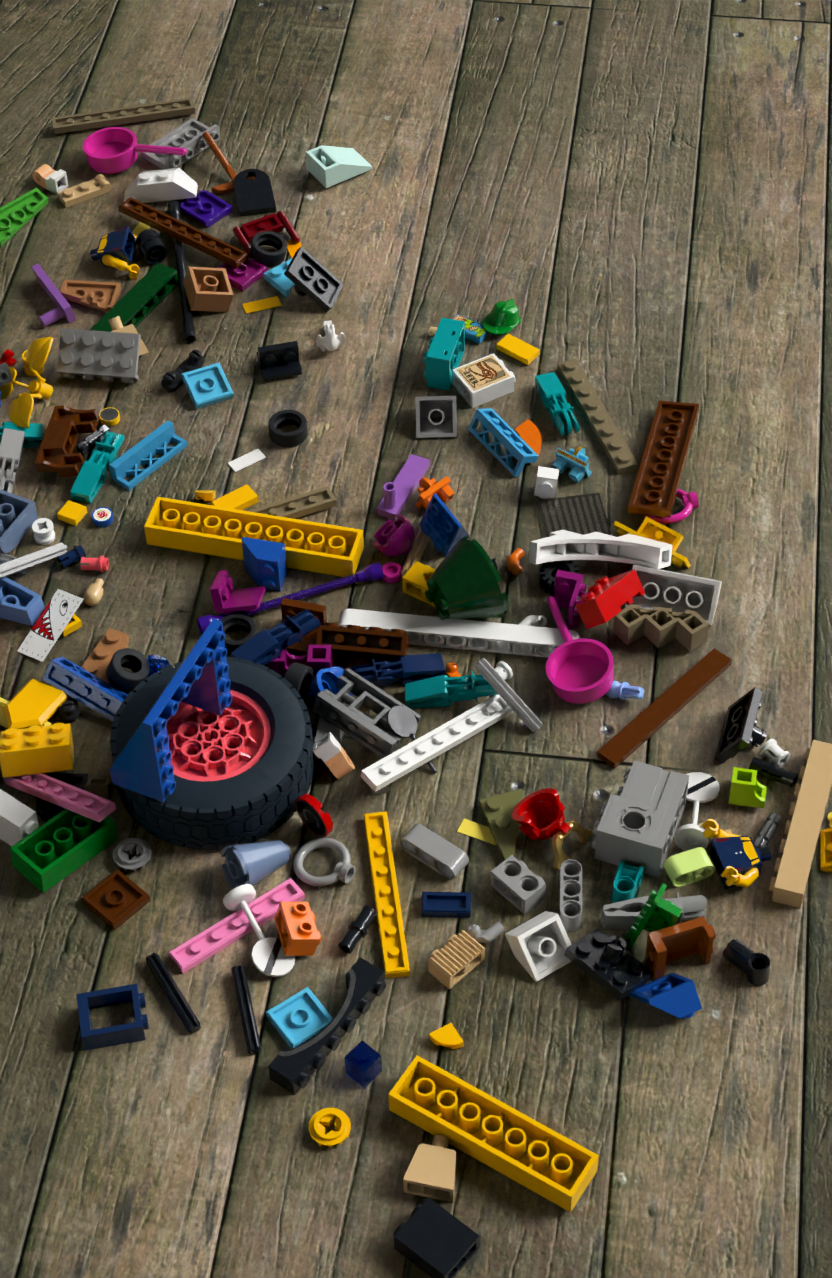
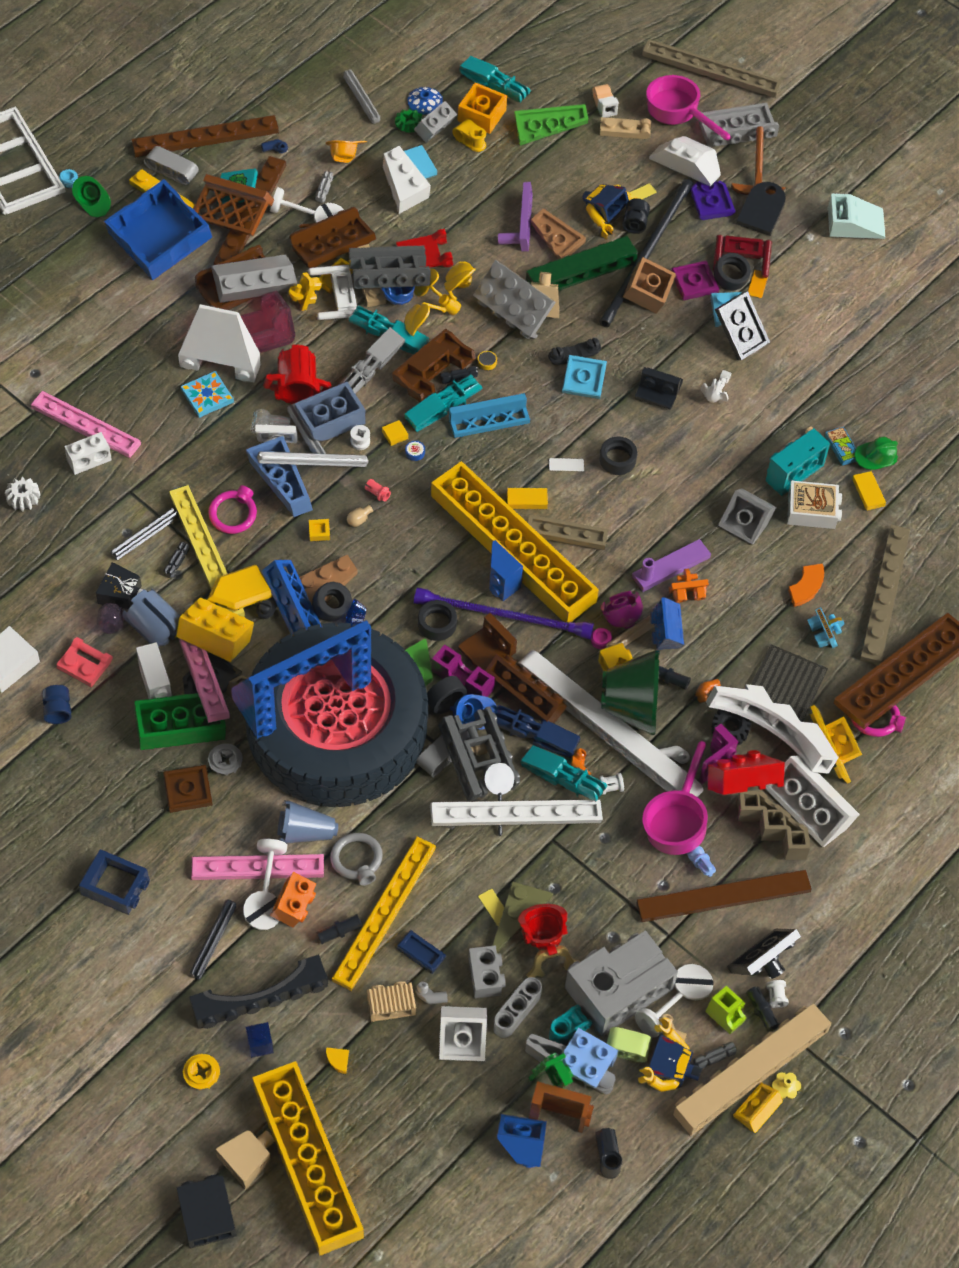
camera: 30 degrees right, 10 degrees up
white sticker [17,589,84,662] -> none
dark blue pin [57,545,86,569] -> none
reddish brown tile [118,197,248,268] -> none
black axle [146,953,201,1034] -> none
yellow tile [194,490,216,501] -> none
magenta bracket [210,570,266,614] -> none
dark blue arm [230,609,321,665] -> none
yellow sticker [242,296,282,313] -> none
medium azure tile [266,987,333,1049] -> none
tile [295,794,333,837] -> none
leg [313,732,355,779] -> none
light grey beam [400,824,469,879] -> none
dark azure fence [468,408,539,477] -> none
light grey axle [474,658,543,732] -> none
white brick [534,466,559,499] -> none
teal arm [535,372,580,436] -> none
black plate [564,928,654,1001] -> none
none -> light blue bracket [562,1028,618,1088]

